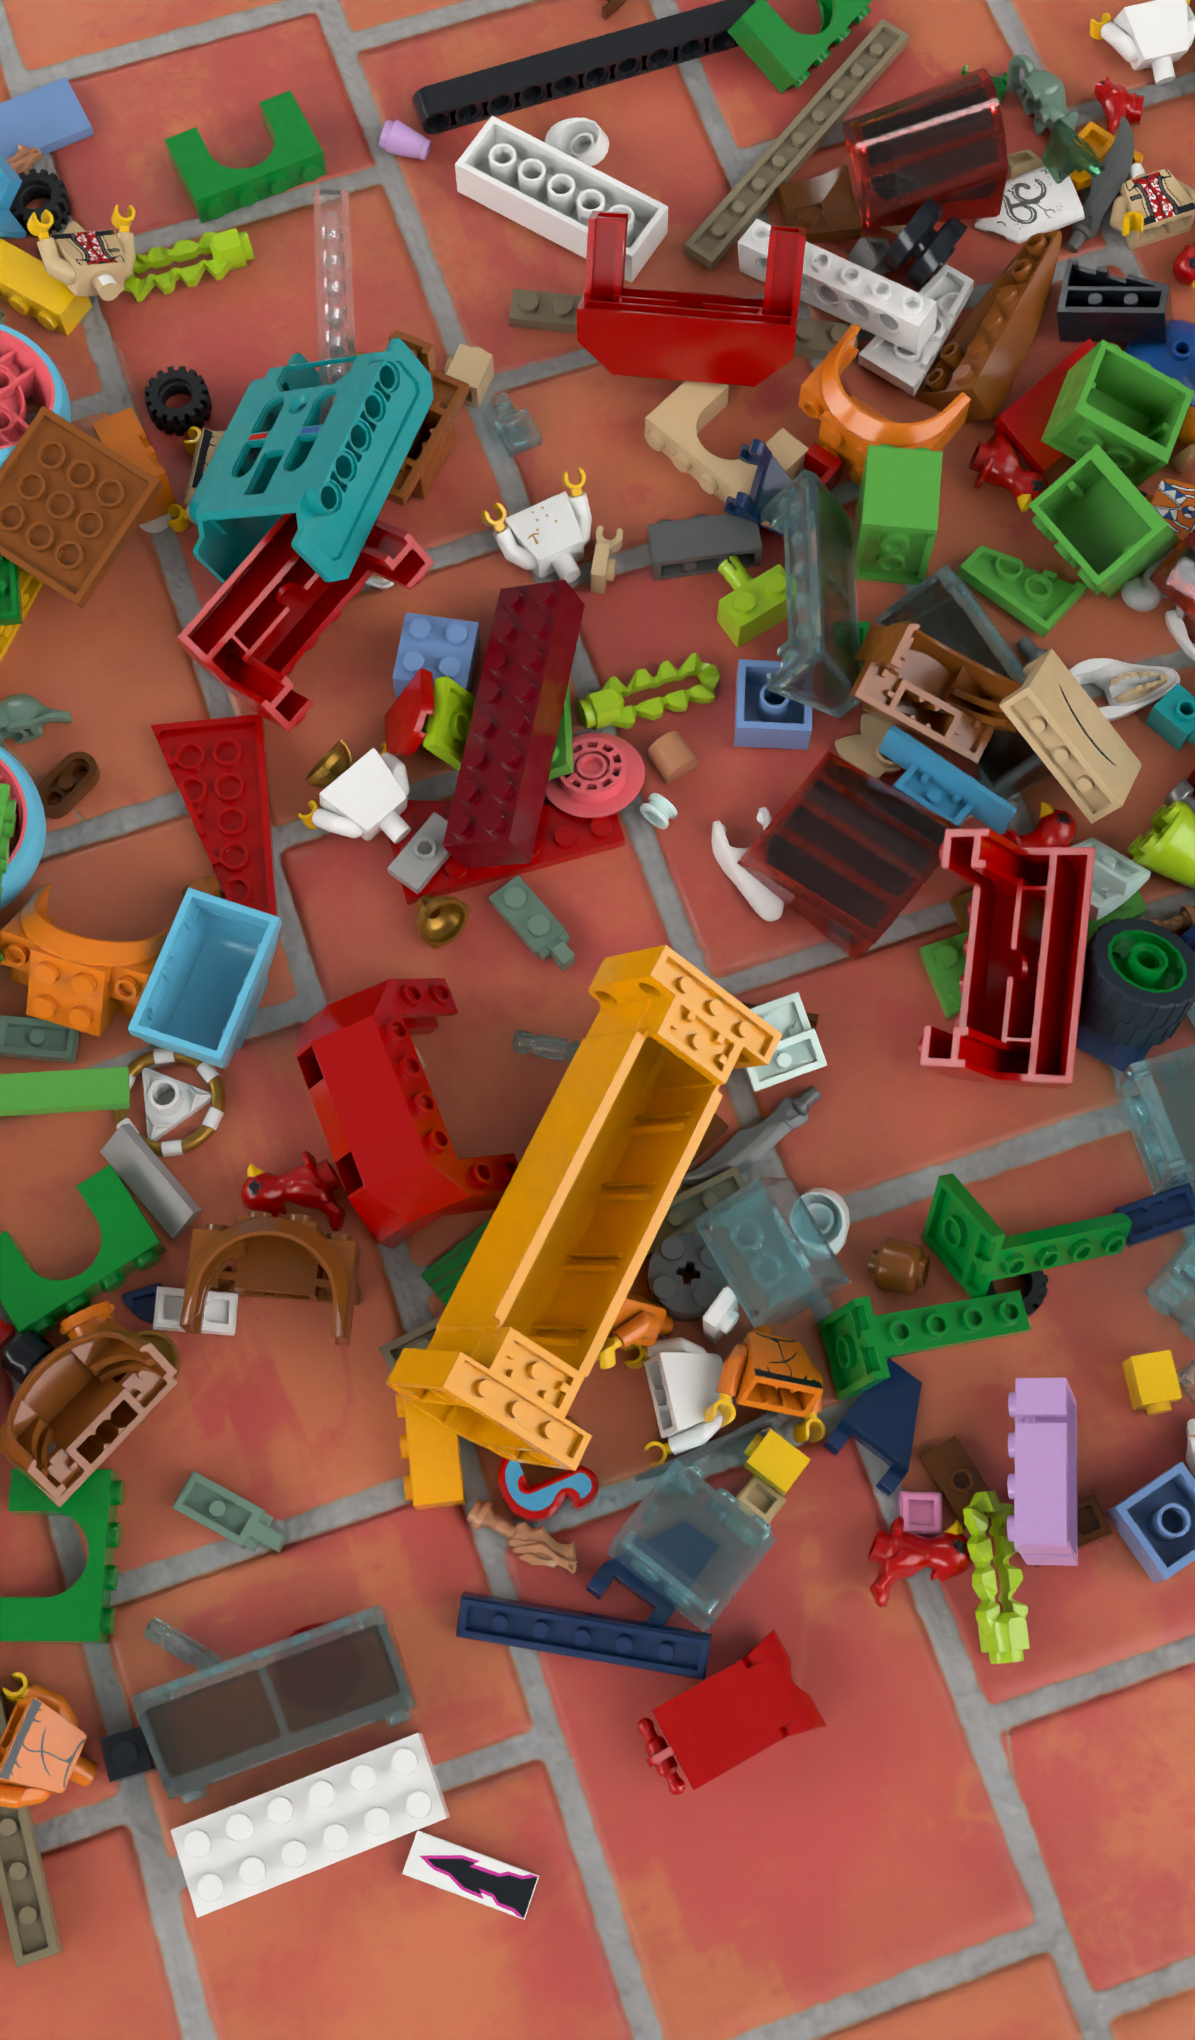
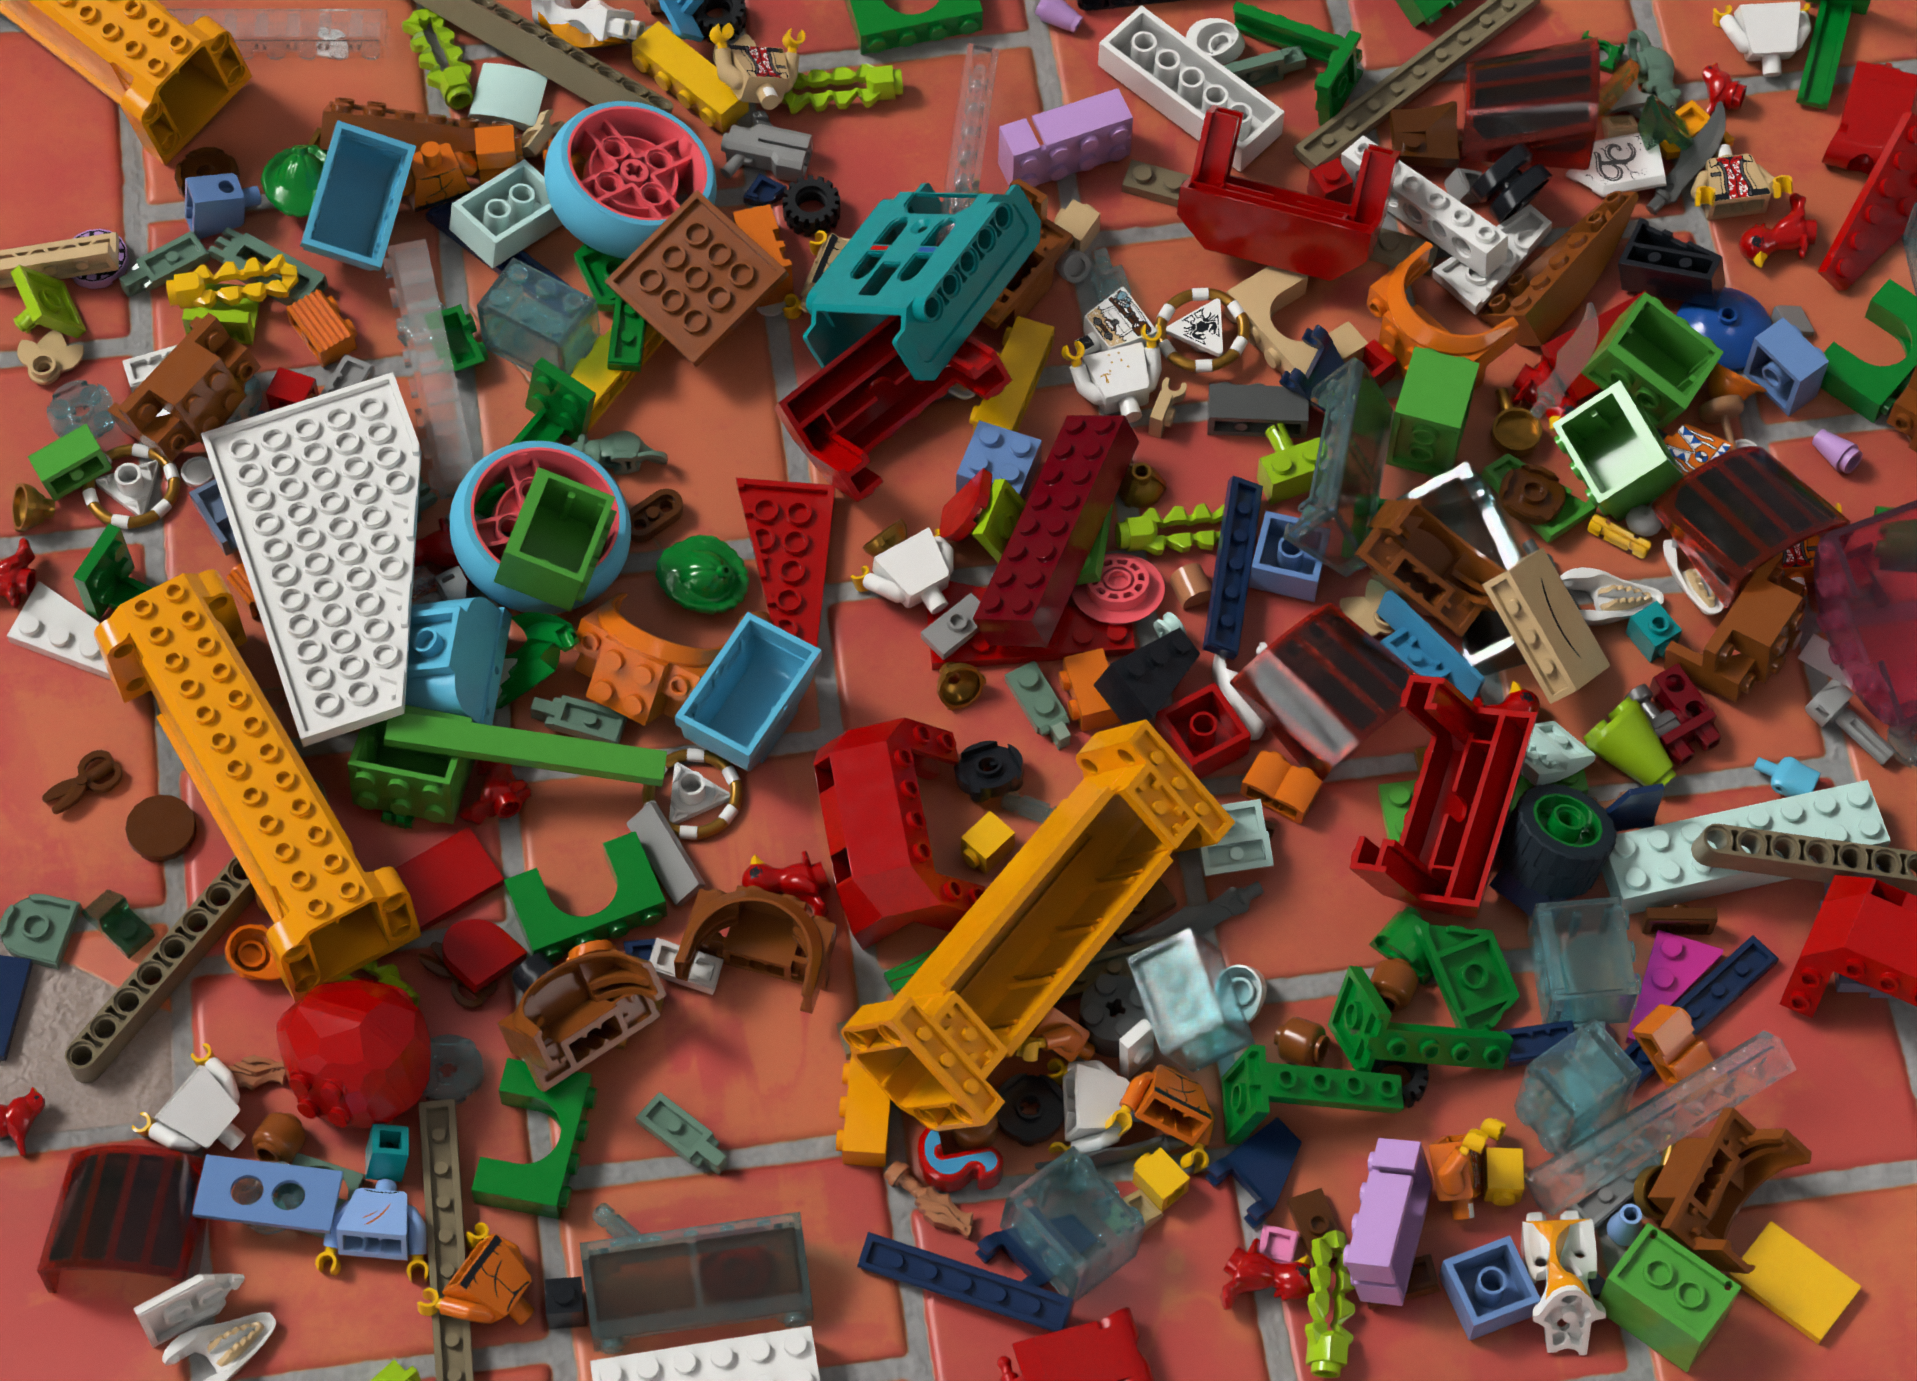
camera: 10 degrees right, 10 degrees down
none -> green piece [655,535,750,615]
none -> light grey piece [720,110,813,183]
none -> dark blue tile [743,173,787,206]
none -> black plate [954,741,1024,802]
none -> yellow brick [961,811,1015,874]
none -> yellow brick [969,316,1055,433]
none -> black plate [996,1073,1064,1147]
none -> lavender piece [998,88,1133,187]
none -> light grey tile [1055,249,1091,283]
none -> orange brick [1058,648,1121,732]
none -> torso [1074,287,1157,356]
none -> black wedge [1094,627,1200,725]
none -> pearl gold piece [1117,462,1166,508]
none -> red brick [1154,682,1251,780]
none -> piece [1155,288,1250,373]
none -> dark blue tile [1202,475,1263,660]
none -> sand green hinge [1223,46,1306,88]
none -> green bracket [1233,1,1363,126]
none -> orange brick [1240,750,1322,824]
none -> red brick [1307,158,1354,204]
none -> green cylinder [1369,906,1434,986]
none -> dark orange head [1370,958,1419,1013]
none -> green wing [1414,922,1520,1031]
none -> orange torso [1429,1118,1507,1220]
none -> pearl gold piece [1491,387,1542,457]
none -> reddish brown tile [1498,464,1566,525]
none -> clear sword [1530,302,1599,418]
none -> piece [1582,58,1657,123]
none -> yellow axle [1587,514,1652,558]

